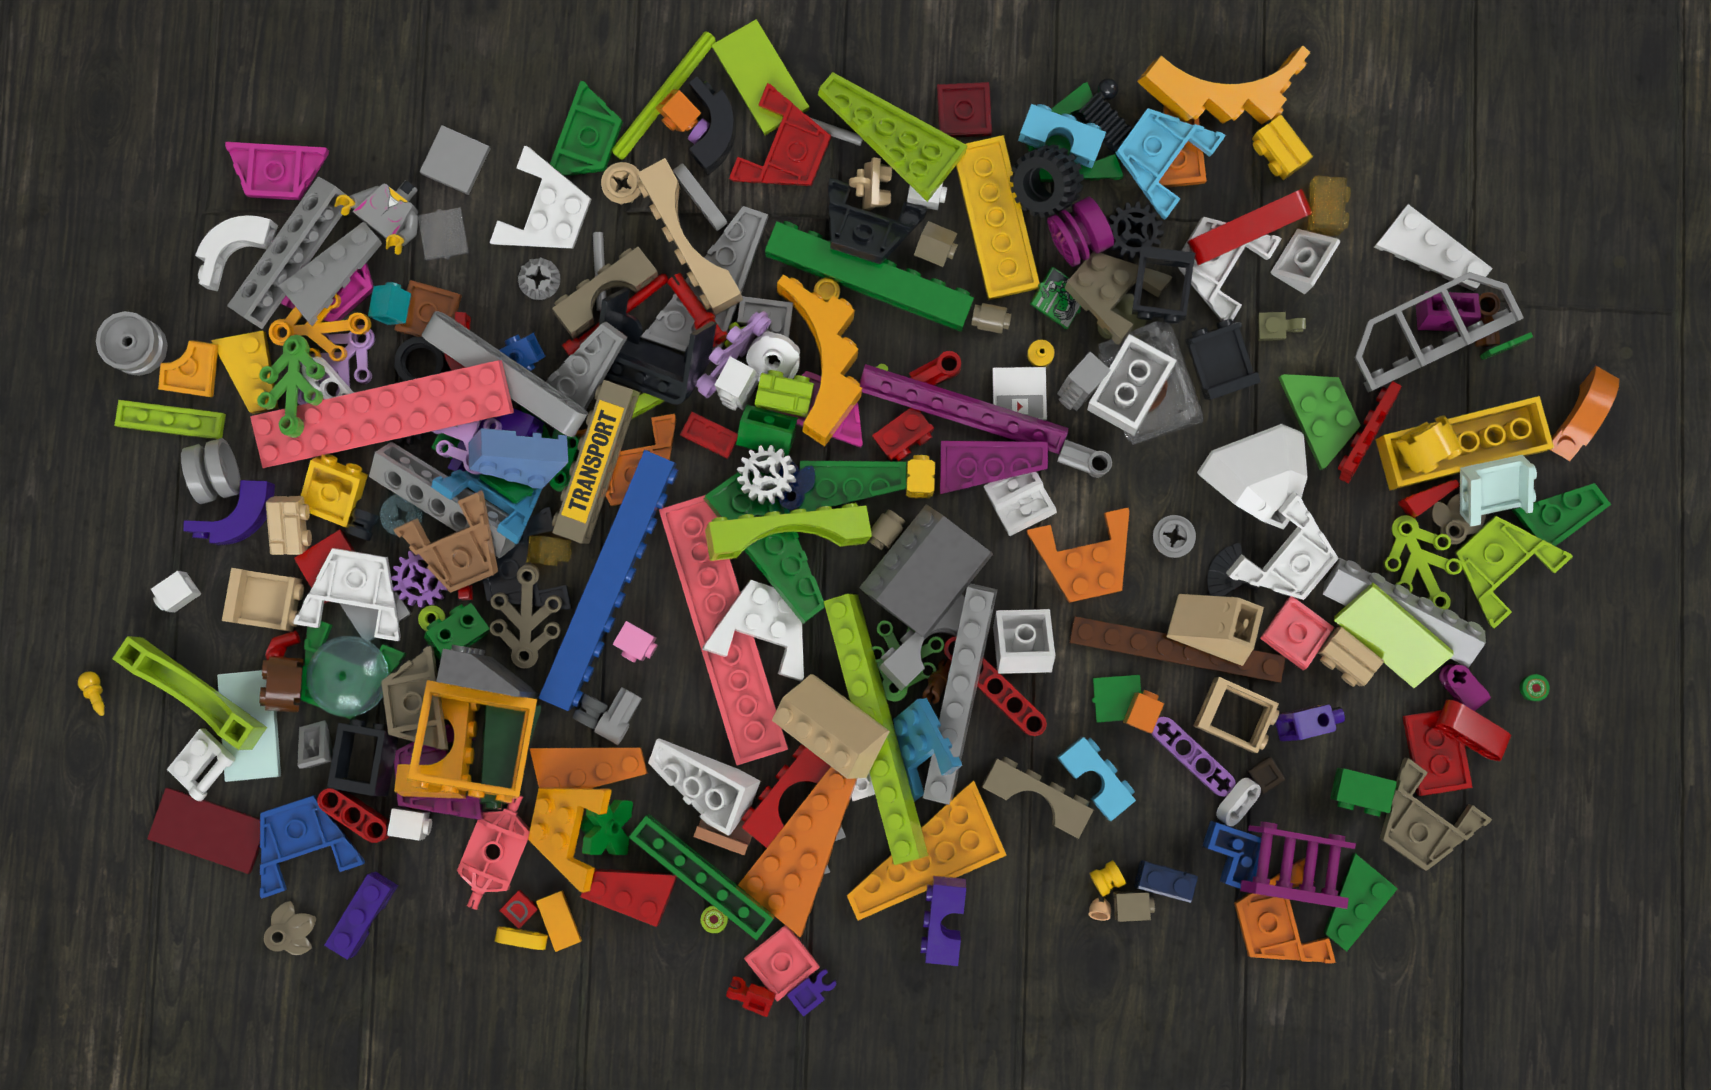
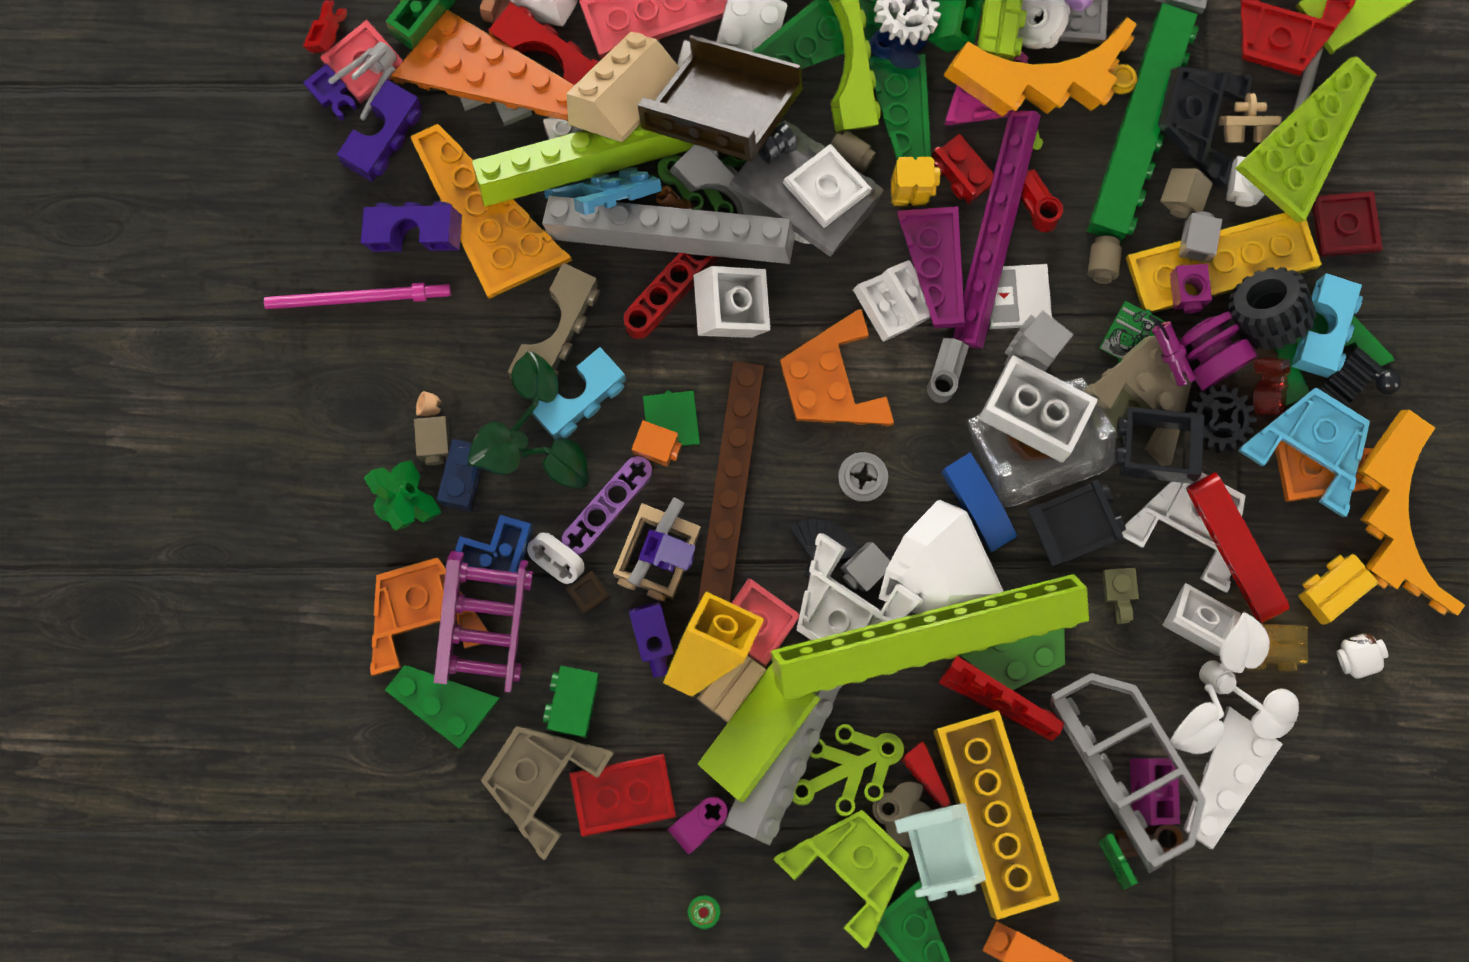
camera: 80 degrees right, 5 degrees down
yellow tile [1027,340,1054,367] -> none
yellow wheel [1089,860,1126,897] -> none
tan slope [1166,594,1264,666] -> none
yellow brick [1395,416,1463,474] -> none
red beam [1436,700,1511,761] -> none
none -> dark pink bar [264,283,451,309]
none -> light grey plant [328,42,397,120]
none -> dark purple arch [337,79,422,182]
none -> green plant [364,461,441,531]
none -> dark green plant [467,351,589,489]
none -> light grey piece [627,497,684,587]
none -> dark brown panel [637,35,803,161]
none -> brick [638,530,696,572]
none -> yellow slope [663,592,764,697]
none -> black wheel [758,122,797,164]
none -> lime brick [771,574,1089,700]
none -> white tile [783,144,872,228]
none -> light grey brick [840,542,890,591]
none -> blue slope [941,452,1017,553]
none -> magenta pin [1152,321,1196,386]
none -> magenta brick [1170,264,1212,313]
none -> white plant [1170,612,1299,754]
none -> light grey brick [1178,211,1222,263]
none -> clear red leg [1253,357,1291,416]
none -> white head [1337,633,1388,679]

